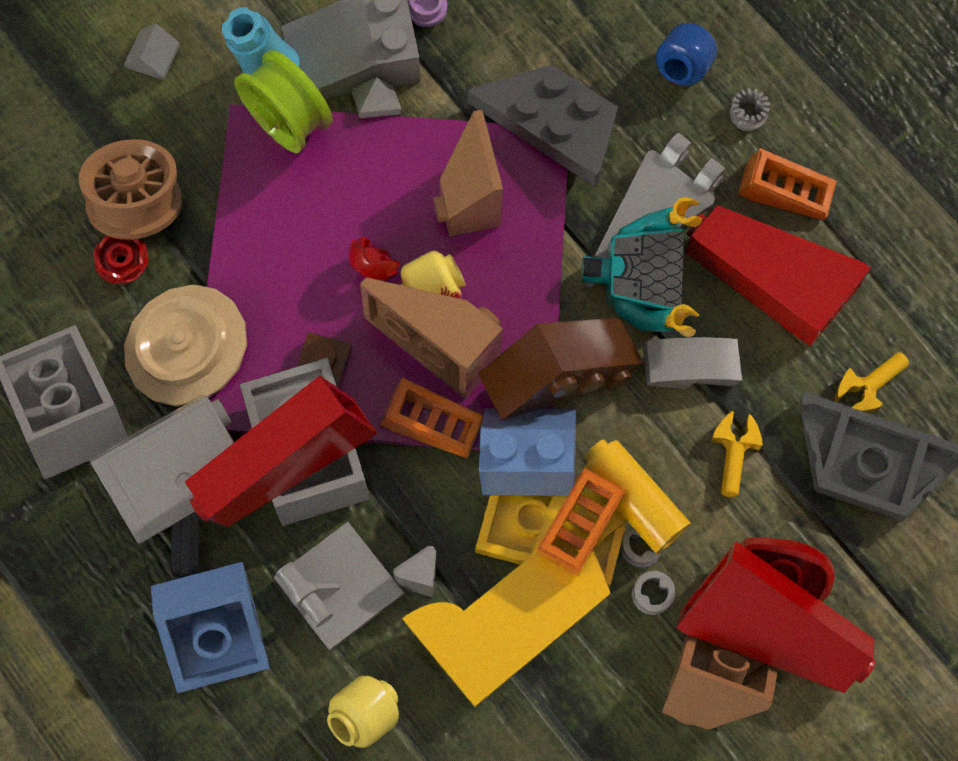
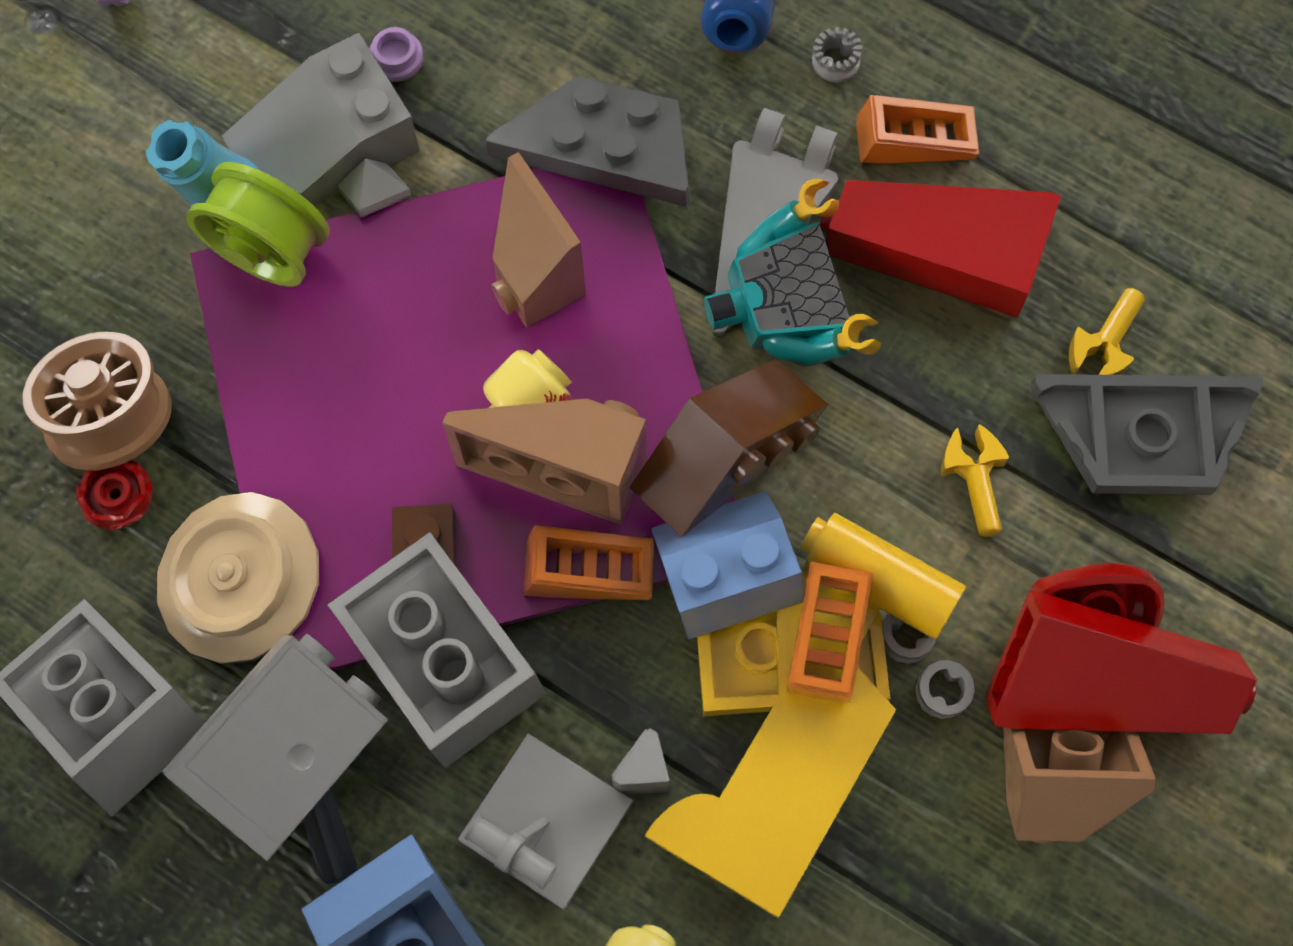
camera: 15 degrees left, 0 degrees up
light grey slope [124,23,180,80] -> none
red slope [184,375,377,527] -> none
red plate [348,237,400,282] -> none
light grey slope [643,337,742,389] -> none

